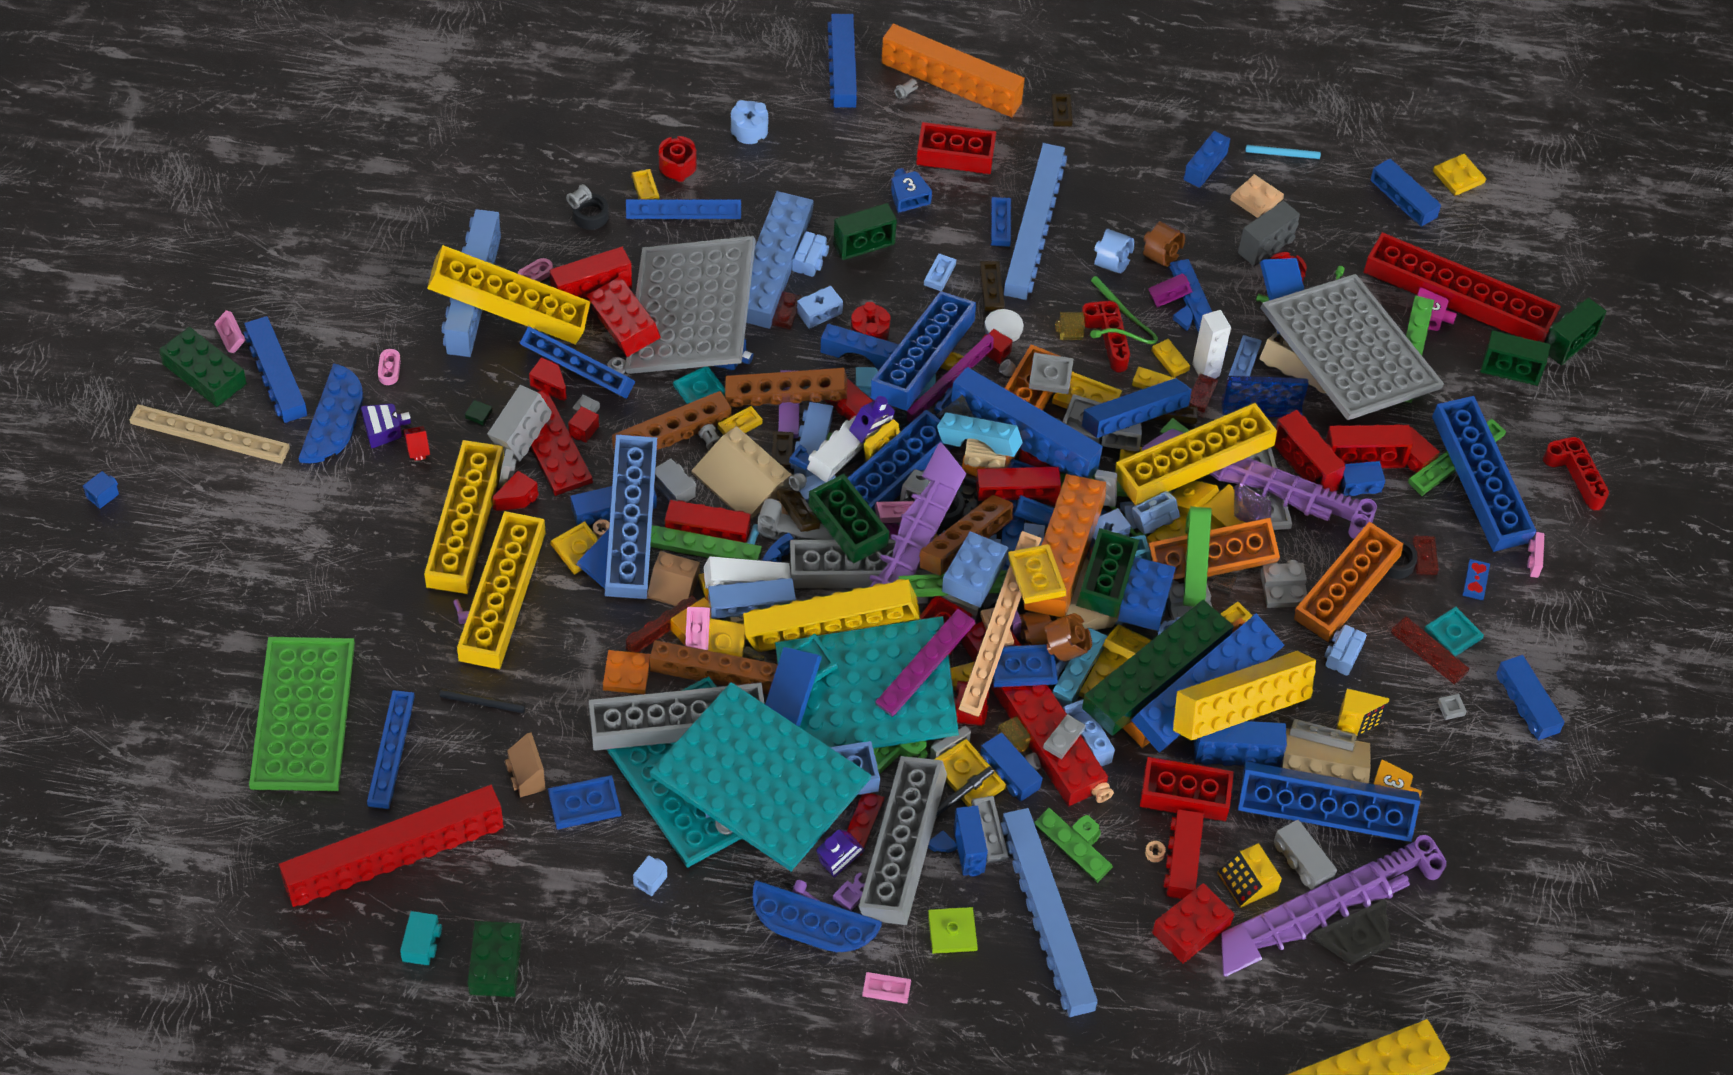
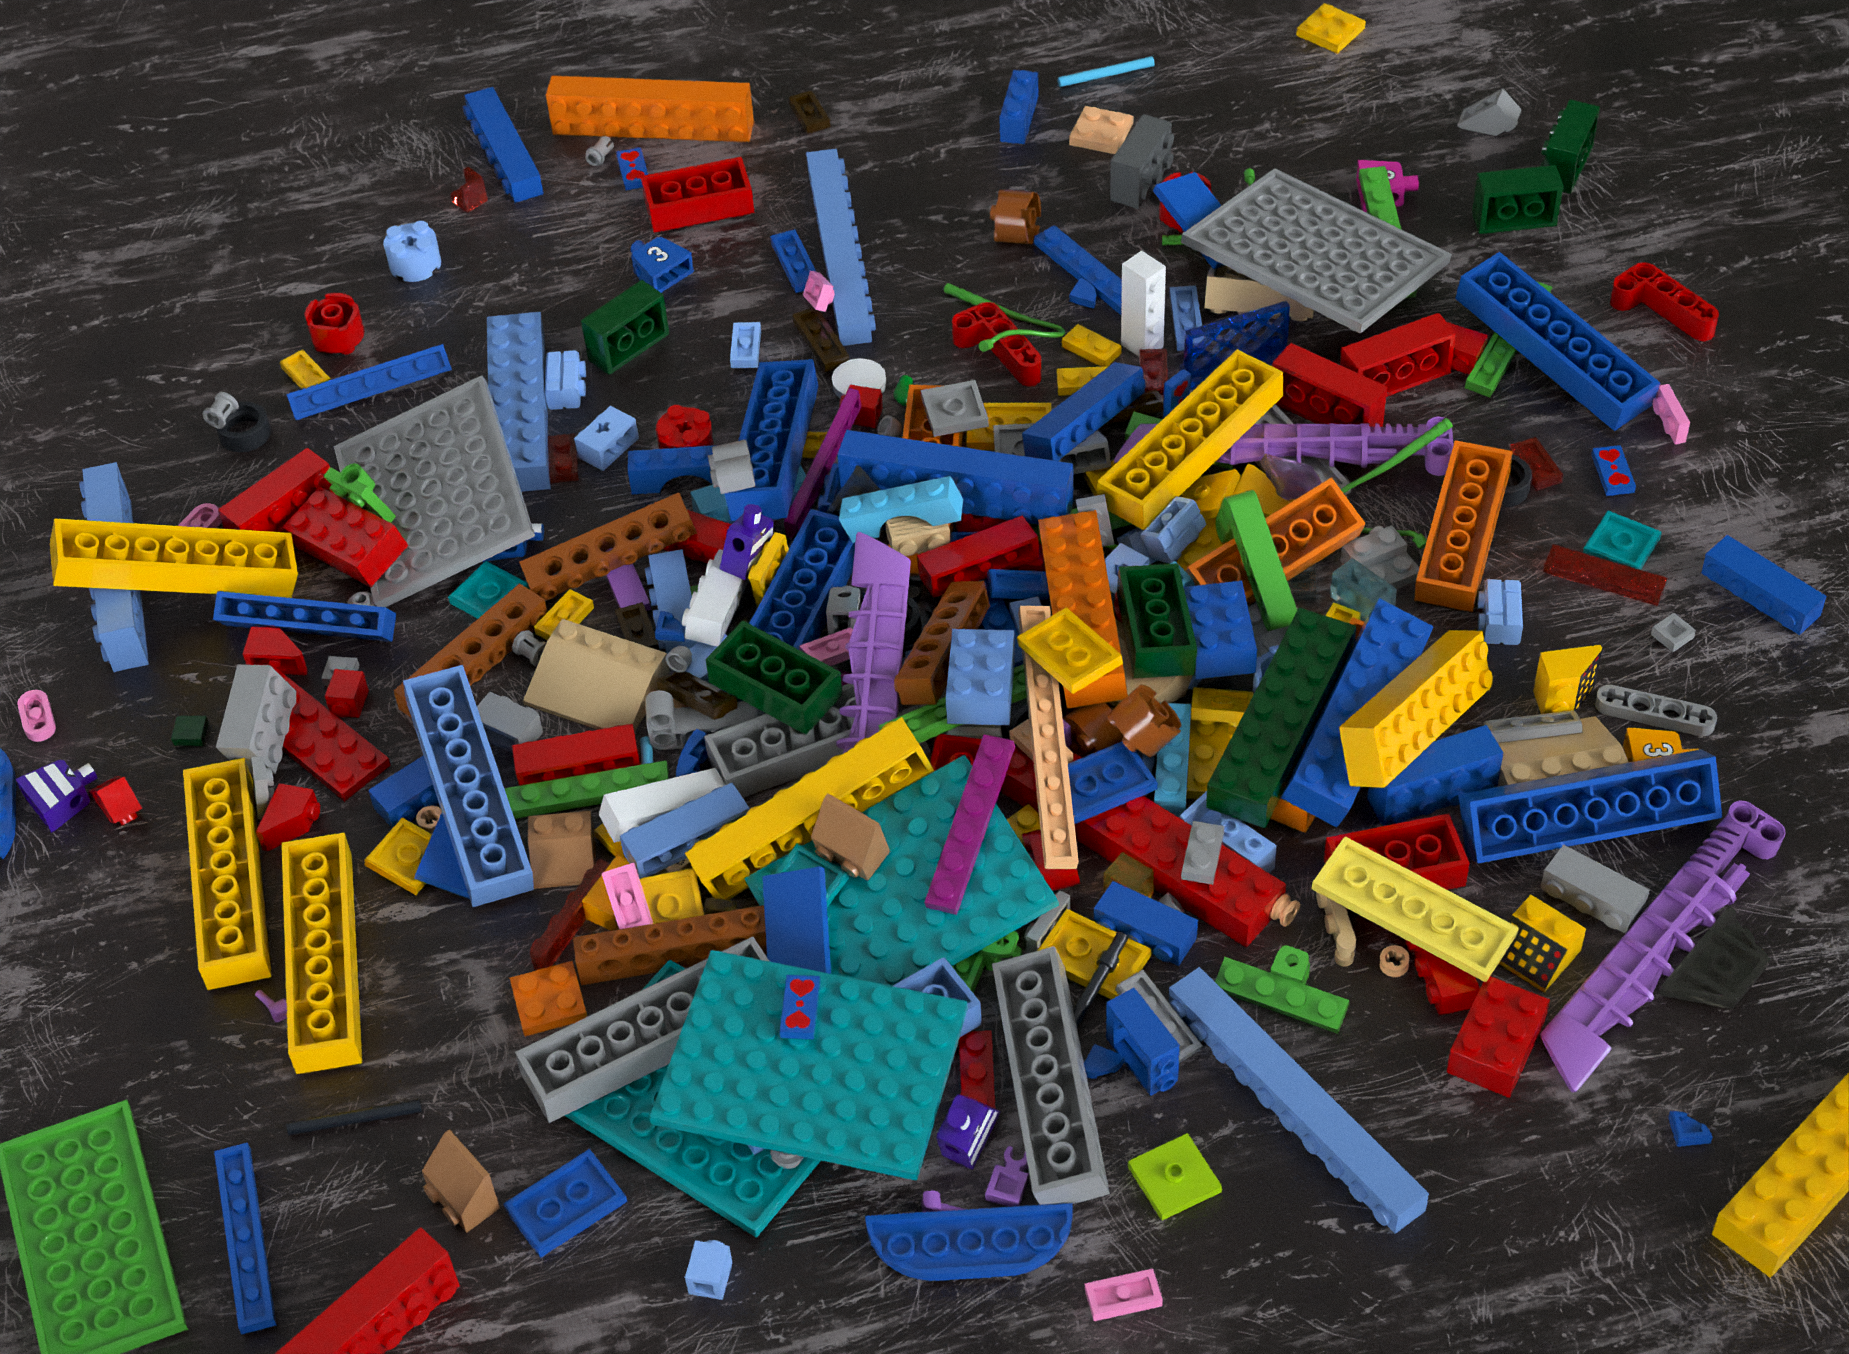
camera: 15 degrees left, 5 degrees down
clear yellow brick [1055,312,1085,340] -> none
light blue brick [1094,229,1134,273] -> none
magenta panel [1149,273,1192,308] -> none
blue brick [1340,461,1385,496] -> none
red brick [1364,232,1561,343] -> none
blue brick [1370,159,1441,227] -> none
none -> bright green plate [324,463,396,523]
none -> clear red panel [451,167,488,213]
none -> blue tile [616,147,648,191]
none -> light grey brick [708,439,755,494]
none -> blue tile [779,975,821,1039]
none -> bright pink plate [803,270,834,312]
none -> medium nougat slope [811,793,890,881]
none -> green arm [893,375,913,406]
none -> blue tile [1163,369,1191,419]
none -> light yellow plate [1312,836,1519,982]
none -> tan plate [1316,892,1356,966]
none -> clear light blue brick [1330,557,1397,622]
none -> bright green piece [1341,418,1453,550]
none -> light grey slope [1458,88,1522,136]
none -> light grey beam [1595,685,1717,736]
none -> blue tile [1668,1111,1713,1147]

